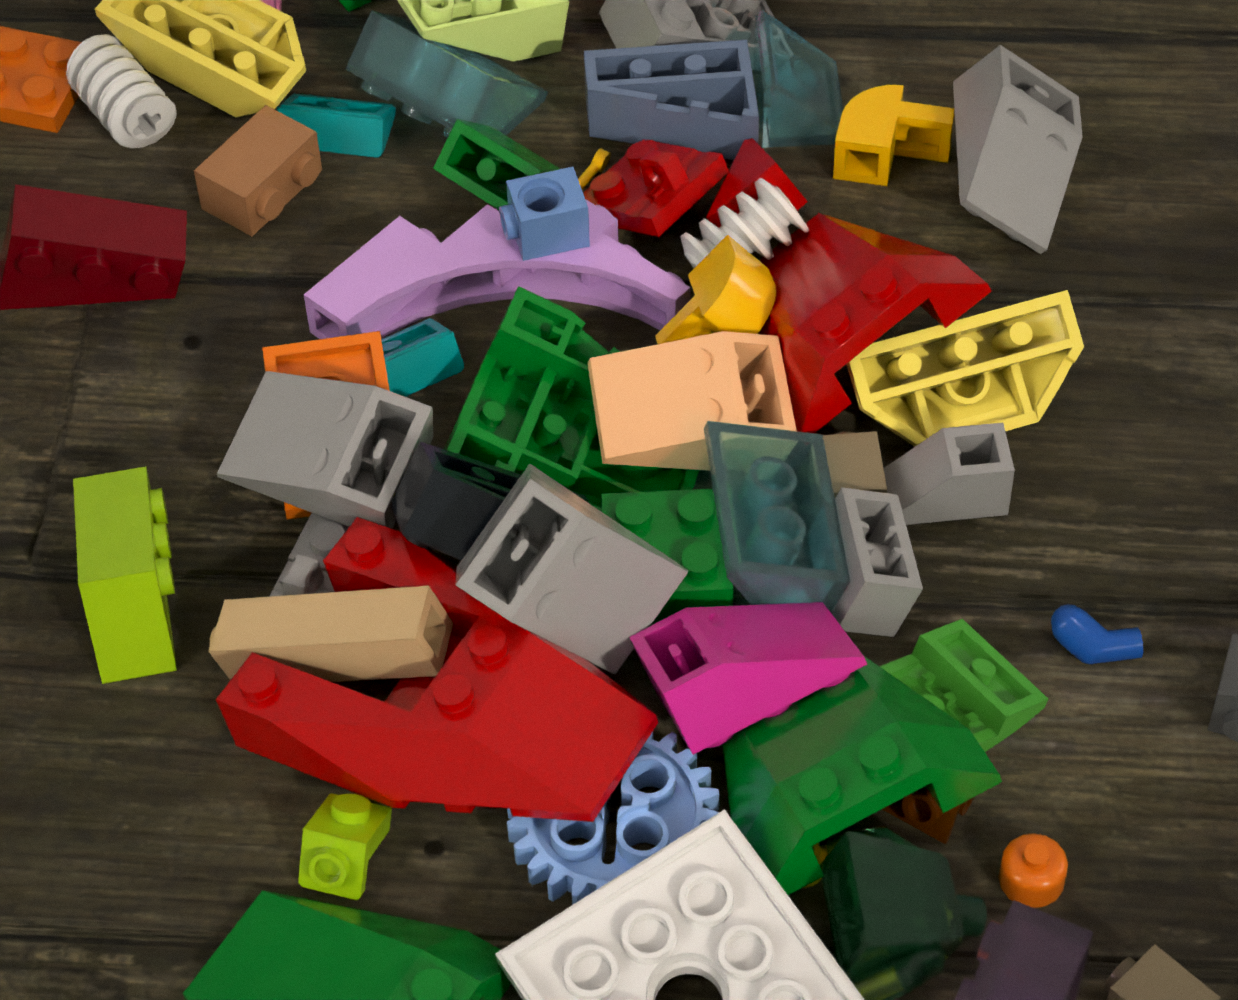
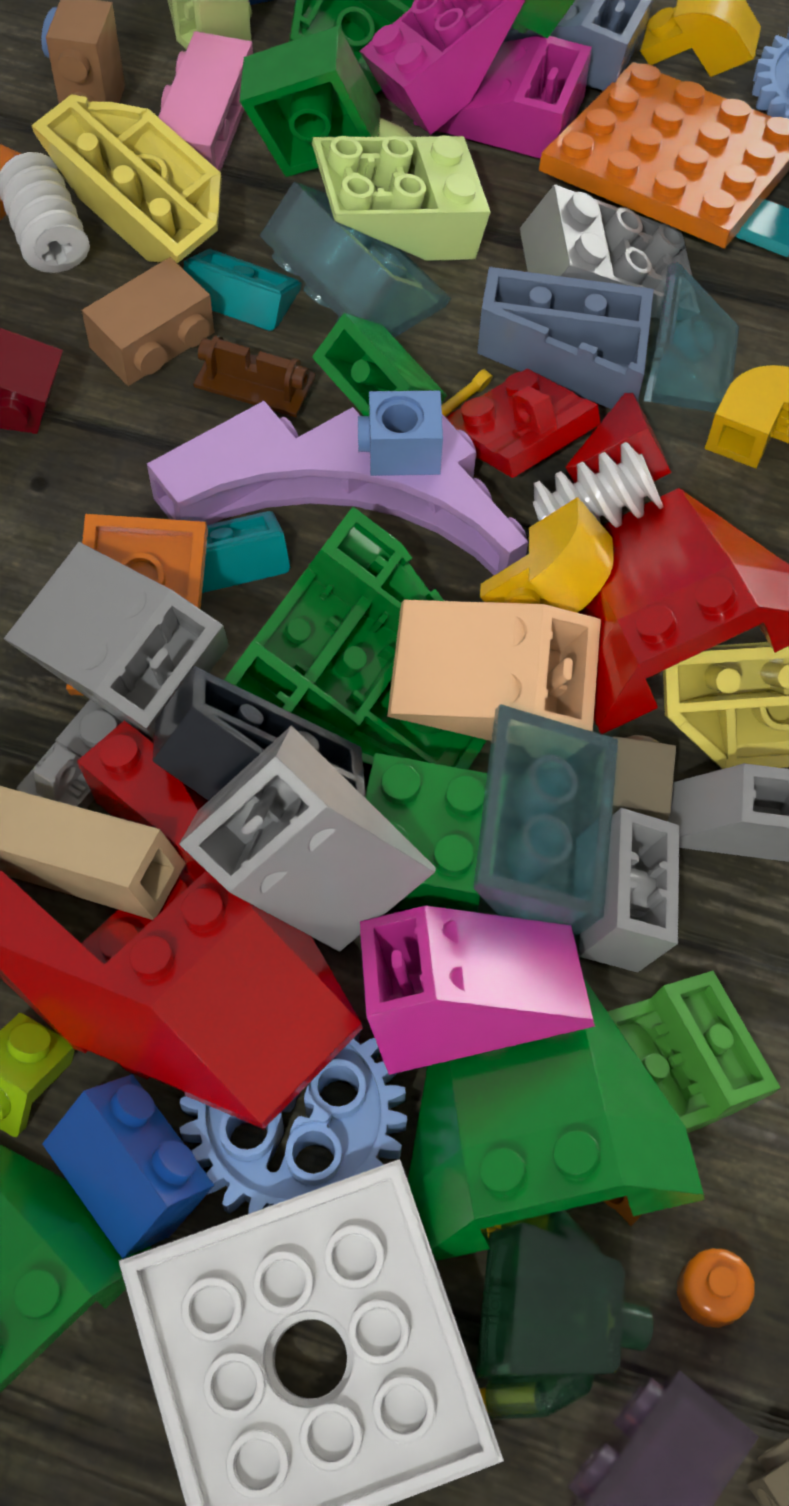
camera: 10 degrees right, 10 degrees up
none -> blue brick [42,1074,215,1259]
none -> reddish brown hinge [193,335,316,418]

